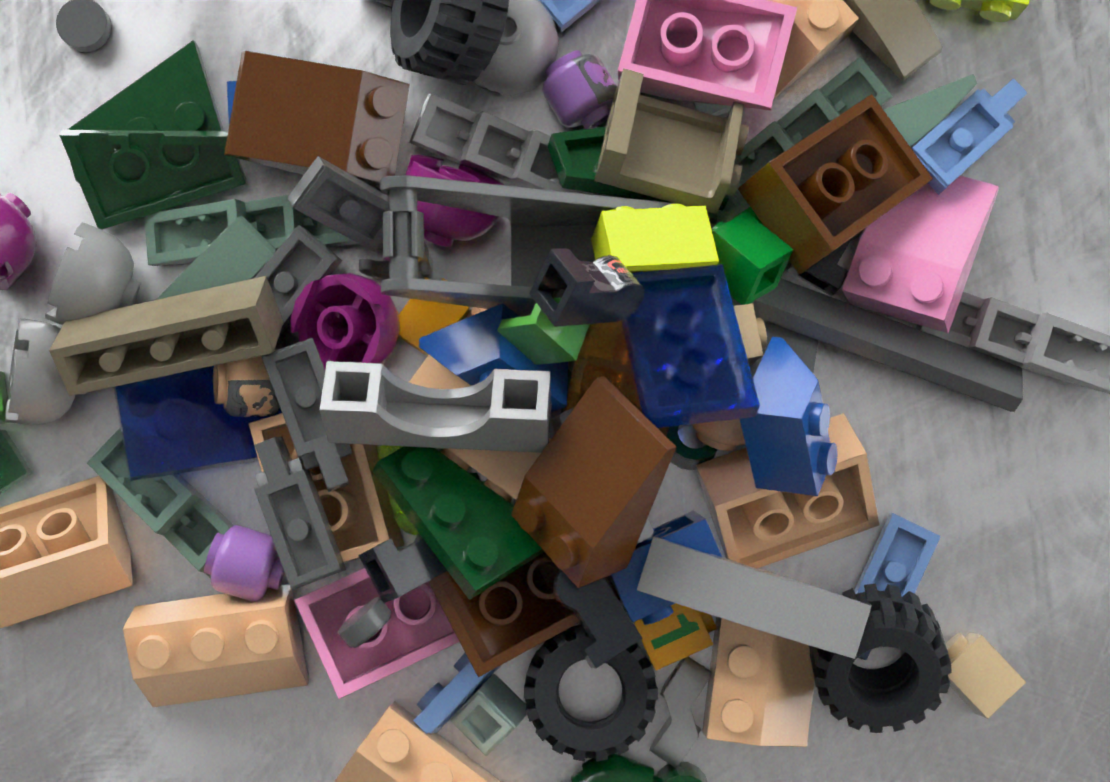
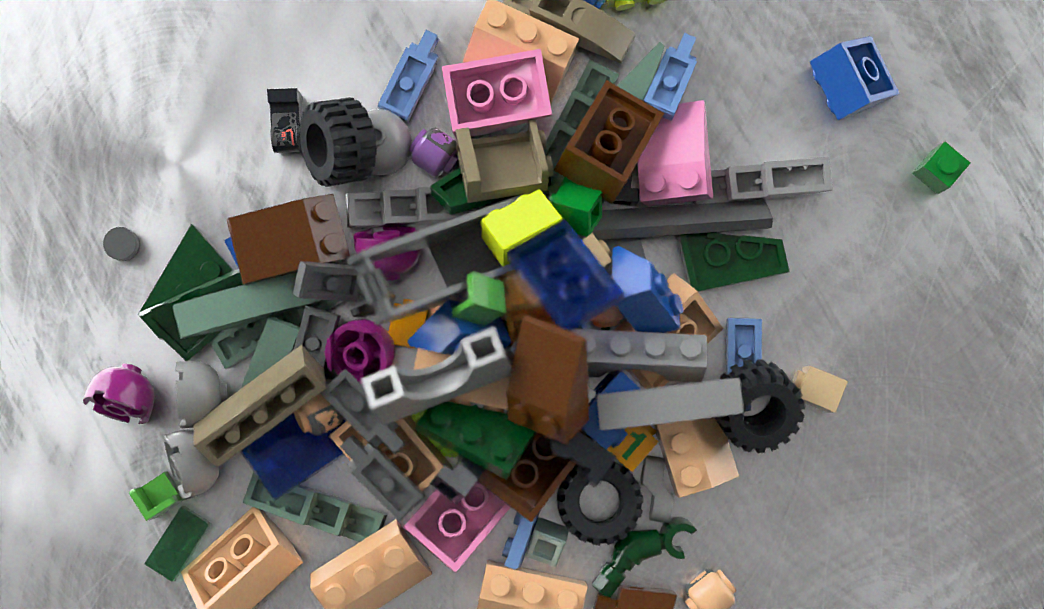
camera: 30 degrees left, 0 degrees up
medium lavender head [204,525,285,601] -> none
dark grey tile [337,597,392,648] -> none
black leg [529,249,645,327] -> none
none -> sand green slope [172,273,320,339]
none -> light grey arch [568,329,707,382]
none -> dark green wing [678,232,790,292]

